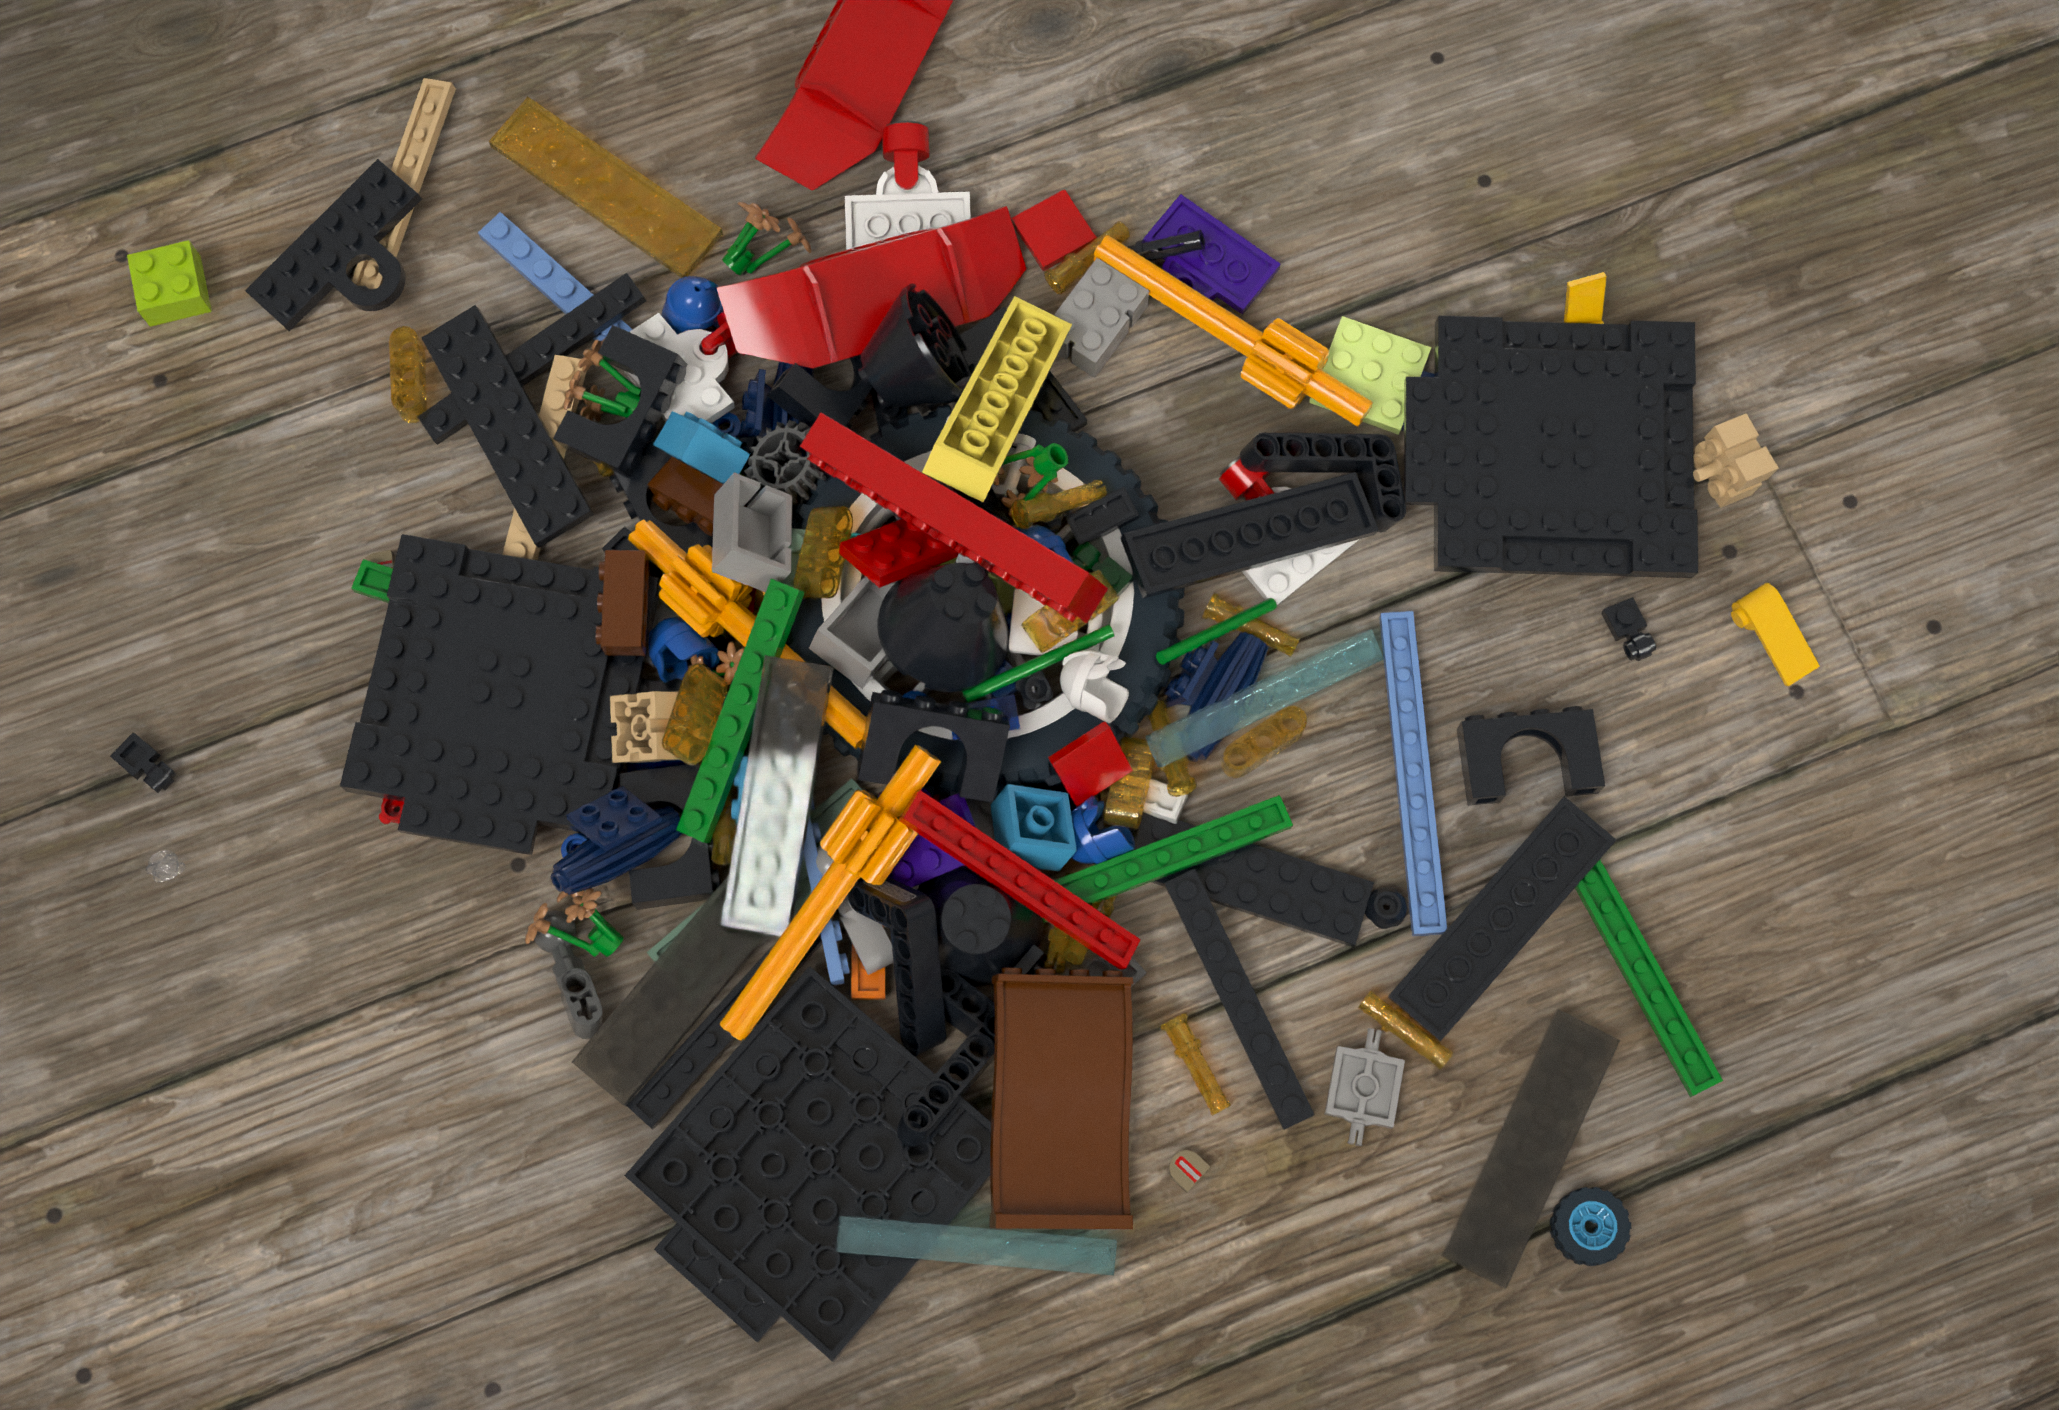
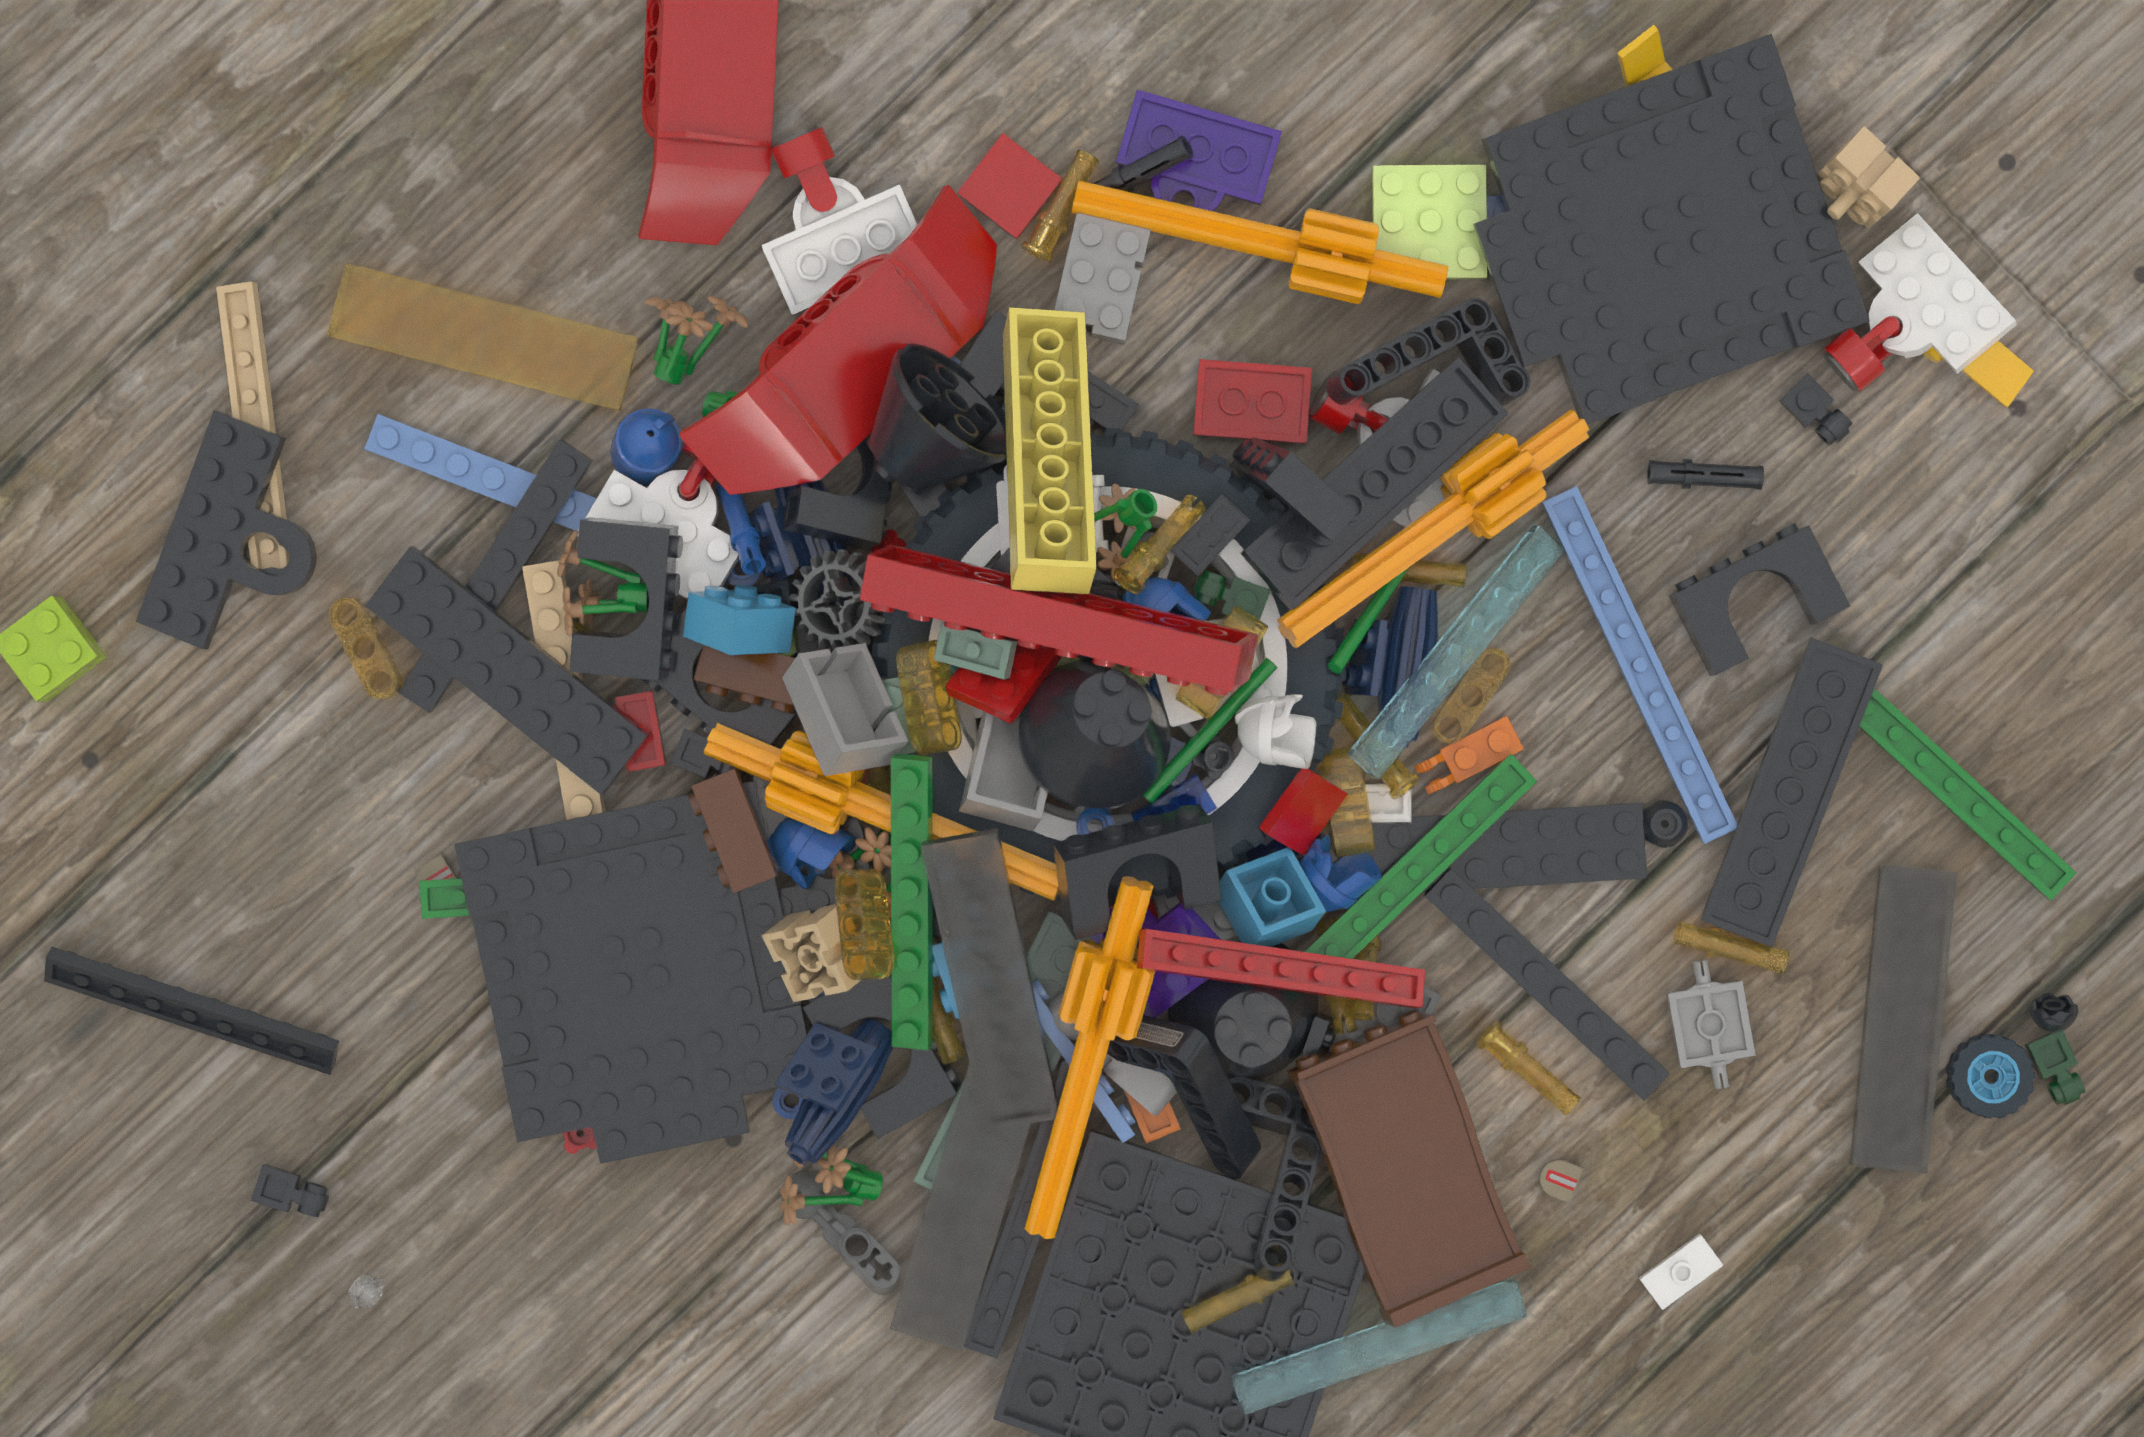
camera: 20 degrees left, 15 degrees up
none -> black plate [44,947,339,1075]
none -> red plate [615,691,667,772]
none -> blue pin [716,483,766,575]
none -> sand green plate [934,622,1018,679]
none -> clear yellow pin [1181,1263,1295,1333]
none -> red plate [1193,359,1312,444]
none -> black arch [1229,437,1358,542]
none -> light orange axle [1277,410,1589,648]
none -> orange hinge [1414,716,1524,795]
none -> white plate [1639,1234,1723,1310]
none -> black pin [1647,459,1764,490]
none -> white plate [1823,213,2017,392]
none -> dark green plate [2024,1031,2085,1105]
none -> black plate [2030,993,2078,1032]

